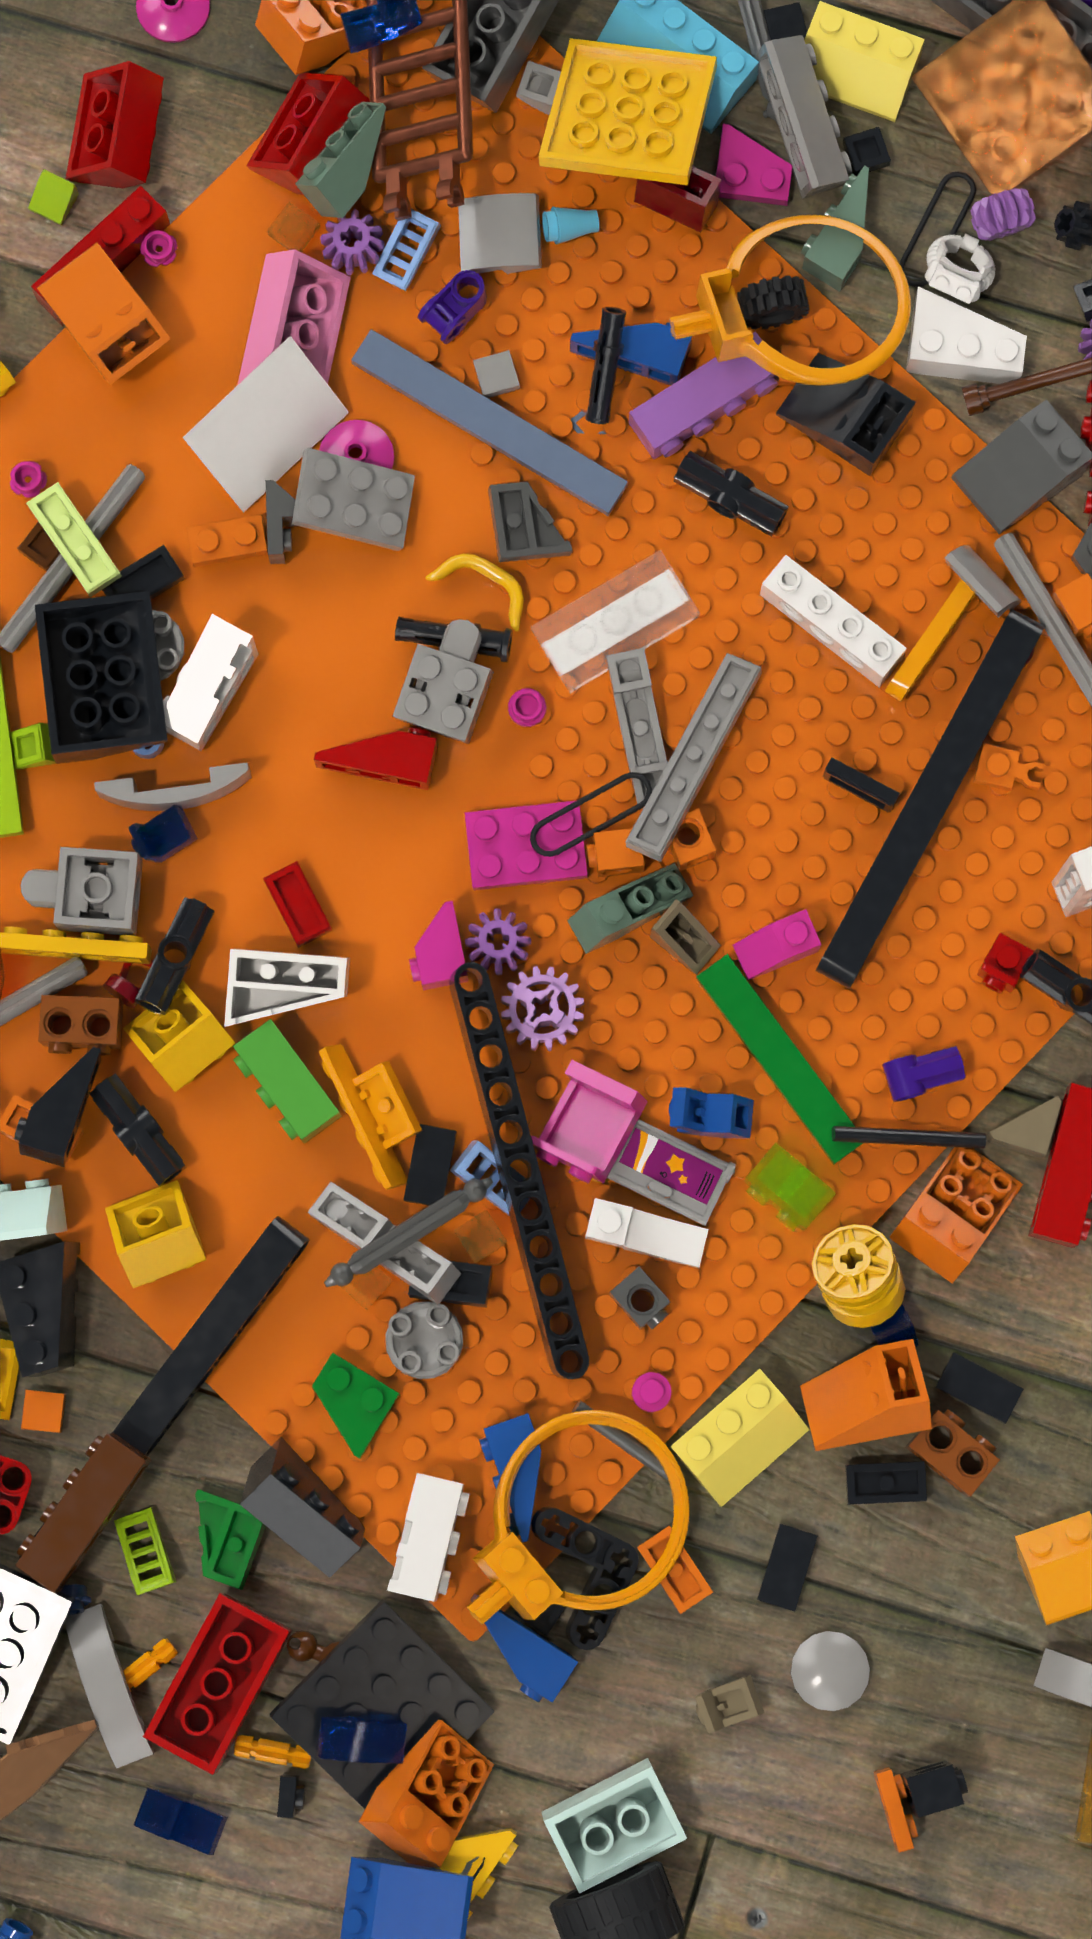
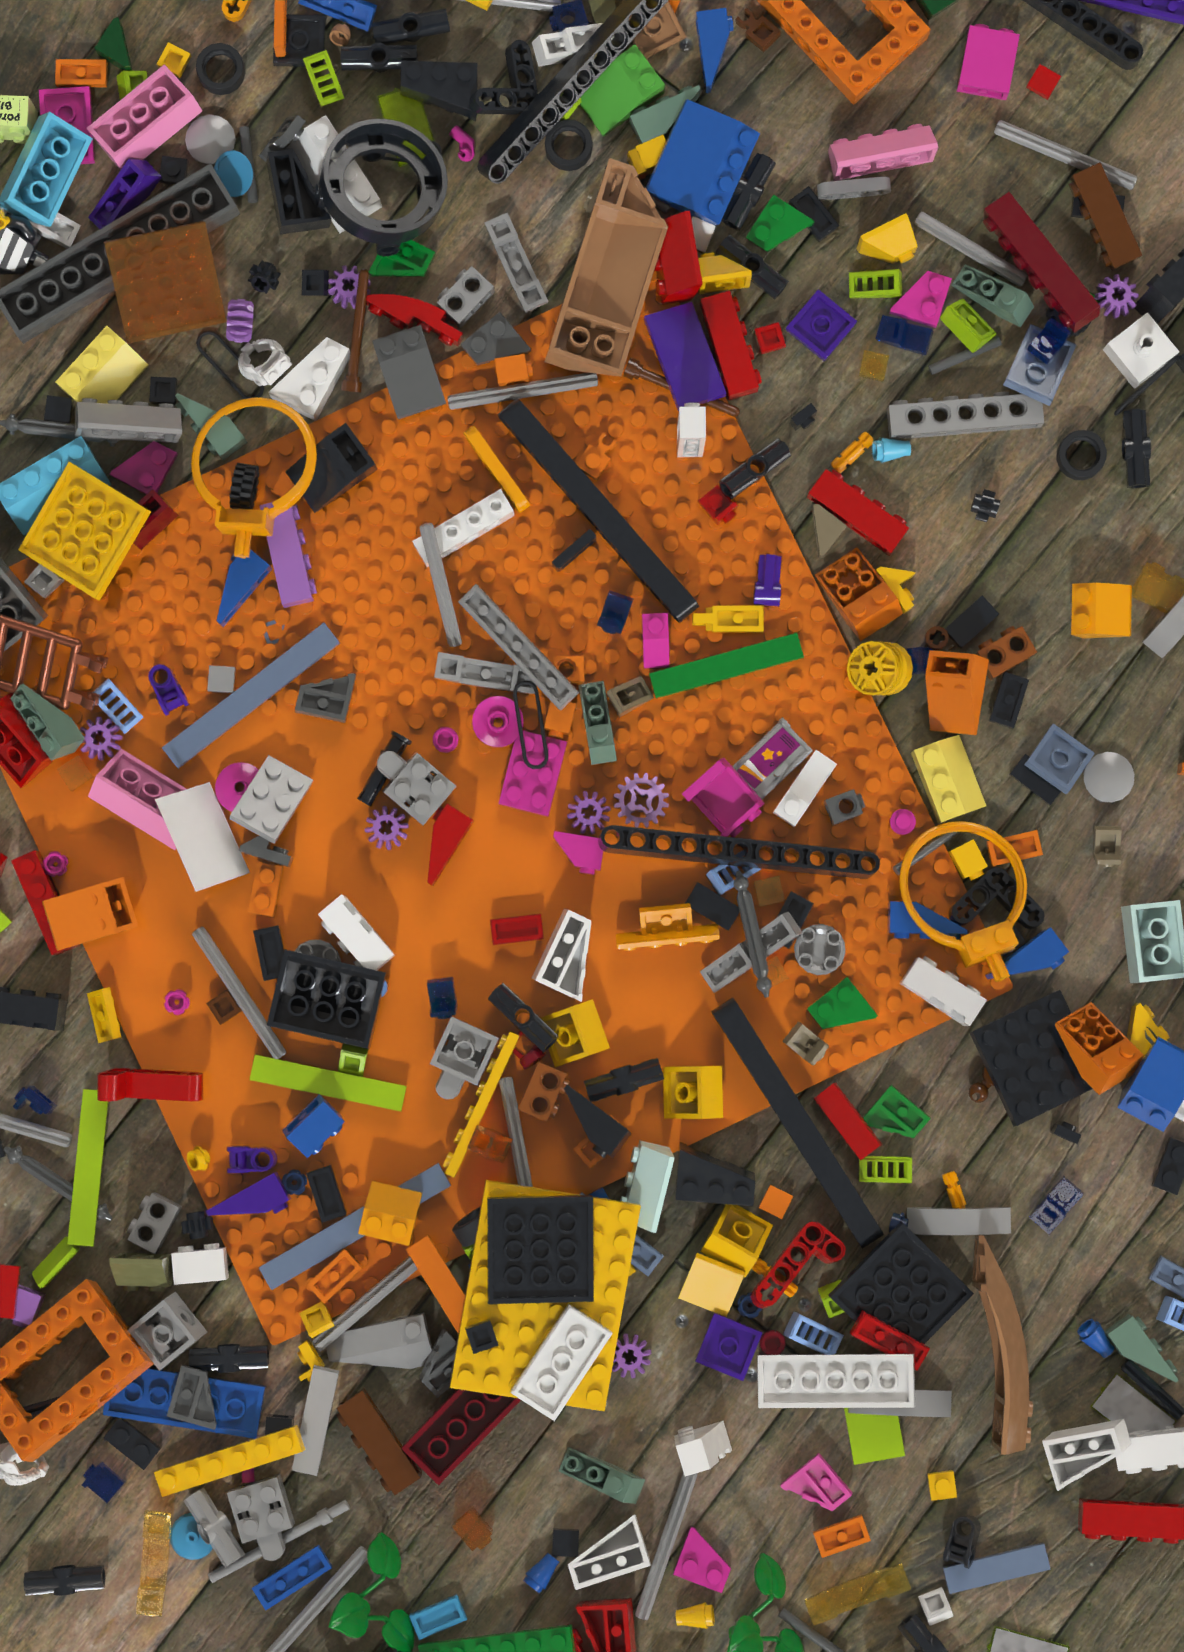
camera: 70 degrees left, 5 degrees up
reddish brown brick [15,1433,152,1593] -> none
yellowish green tile [26,482,122,597] -> none
light grey slope [94,763,251,811] -> none
red brick [143,1593,293,1775] -> none
bright green brick [233,1019,342,1144] -> none
light orange axle [234,1735,312,1769] -> none
black wedge [240,1437,365,1578] -> none
clear blue slope [317,1717,407,1764] -> none
yellow animal [426,553,524,631] -> none
light grey slope [458,193,542,274] -> none
clear tile [531,550,700,693] -> none
medium azure cone [542,207,599,245] -> none
black pin [585,307,626,424] -> none
blue brick [669,1087,754,1139] -> none
black piece [674,451,789,537] -> none
clear neon green brick [744,1143,836,1232] -> none
black bar [831,1126,986,1148] -> none
light grey slope [945,545,1022,618] -> none
none -> medium lavender gear [365,806,409,850]
none -> light grey axle [419,523,462,647]
none -> dark pink dish [472,696,524,747]
none -> clear blue bracket [597,590,634,634]
none -> yellow hinge [692,605,764,632]
none -> dark tan bracket [783,1021,829,1065]
none -> red tile [814,1082,882,1161]
none -> yellow slope [876,566,916,614]
none -> reddish brown bush [925,626,949,650]
none -> yellow brick [948,839,988,881]
none -> sand blue plate [1024,724,1095,794]

